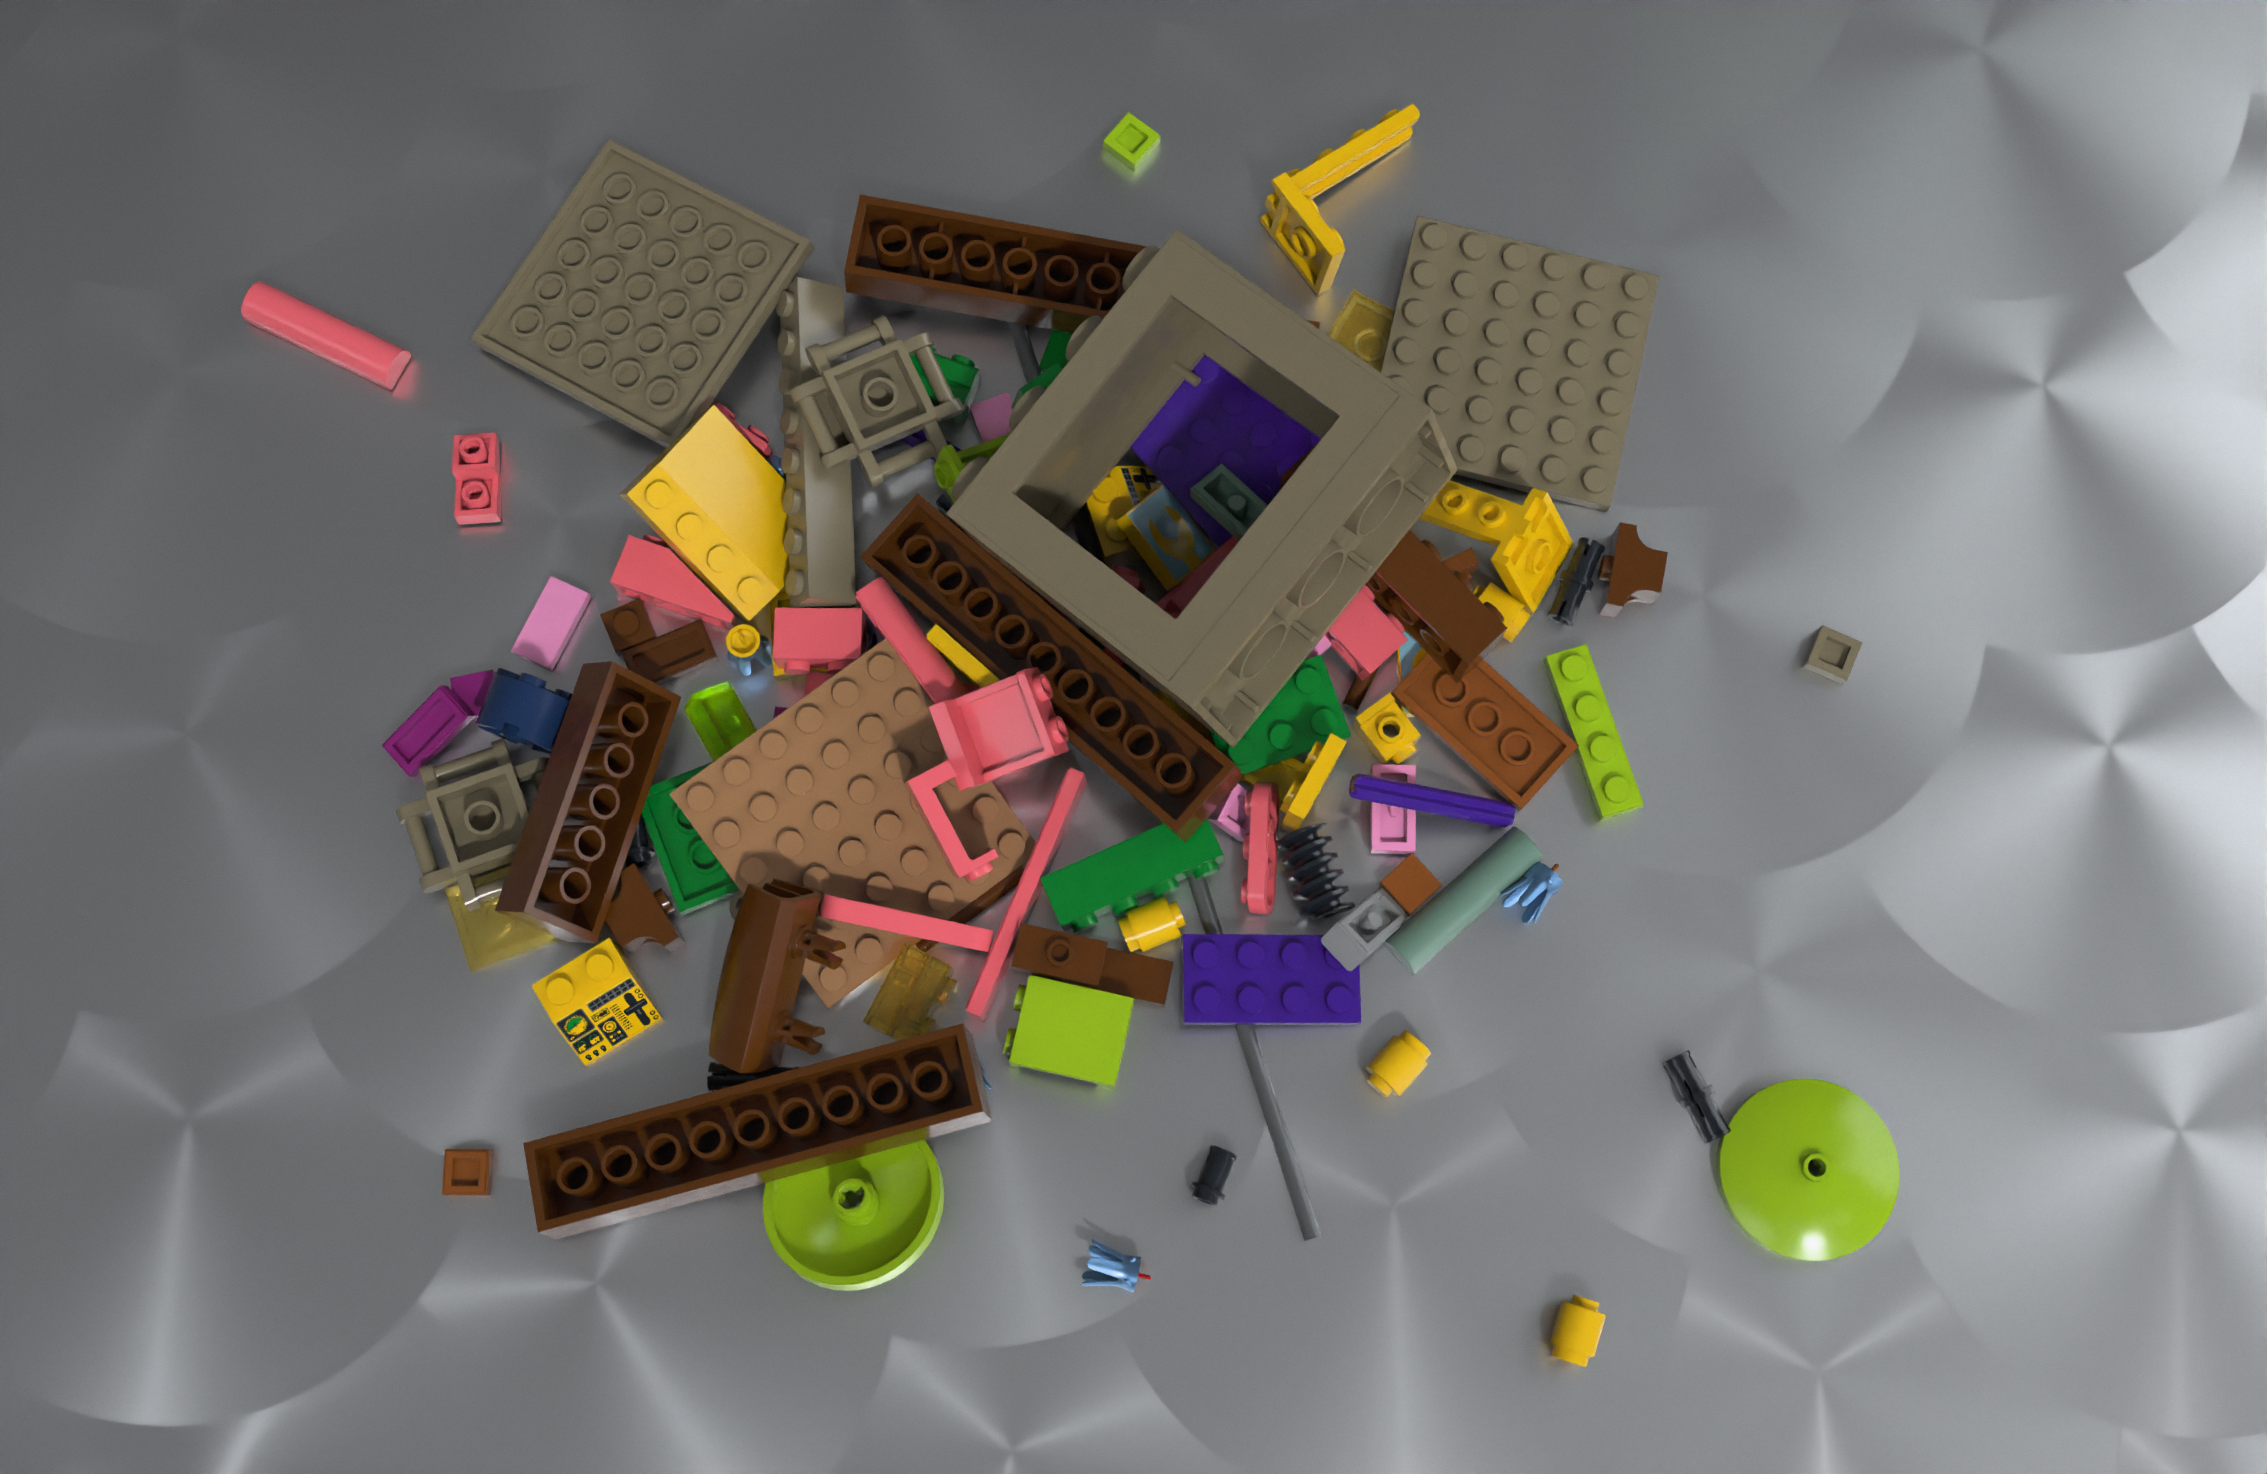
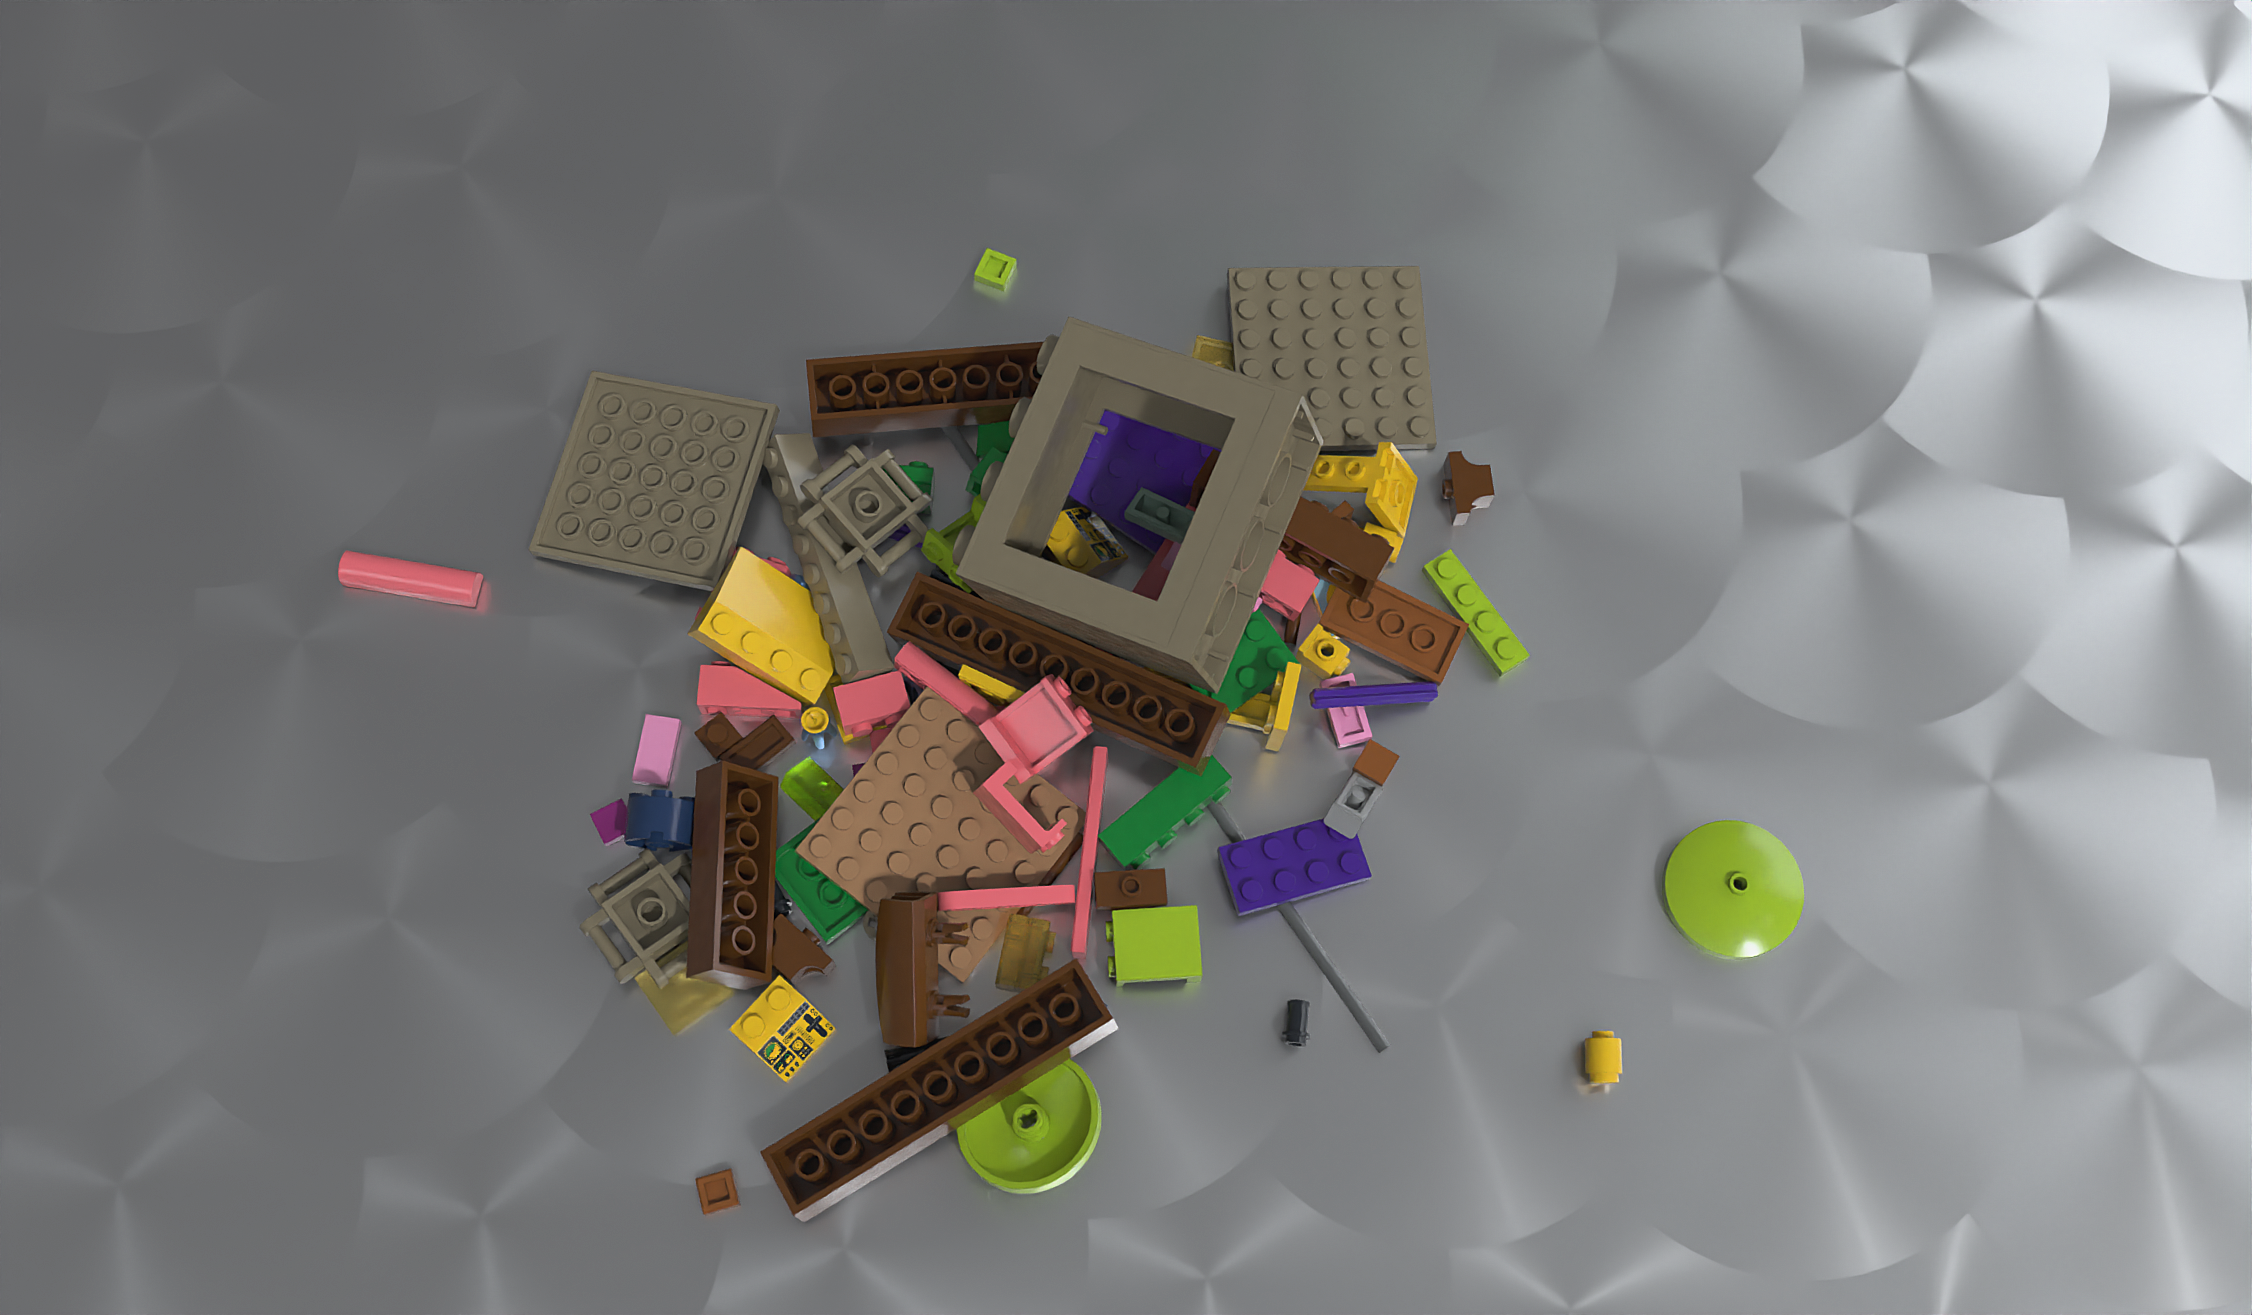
camera: 20 degrees left, 5 degrees down
magenta tile [382,685,475,777] -> none
coral slope [452,432,501,525] -> none
bright pink tile [969,392,1013,443] -> none
reddish brown tile [1078,948,1174,1007] -> none
flat silver piece [1081,1239,1151,1292] -> none
tile [1116,484,1216,591] -> none
yellow brick [1118,896,1186,952] -> none
bright pink plate [1208,784,1250,841] -> none
coral plate [1241,782,1280,914] -> none
yellow bracket [1259,104,1420,296] -> none
black piece [1276,823,1355,921] -> none
yellow brick [1365,1030,1431,1098] -> none
sand green brick [1383,827,1543,976] -> none
flat silver piece [1500,862,1563,924] -> none
black pin [1547,537,1605,626] -> none
black pin [1663,1050,1731,1144] -> none
dark tan tile [1803,625,1863,684] -> none

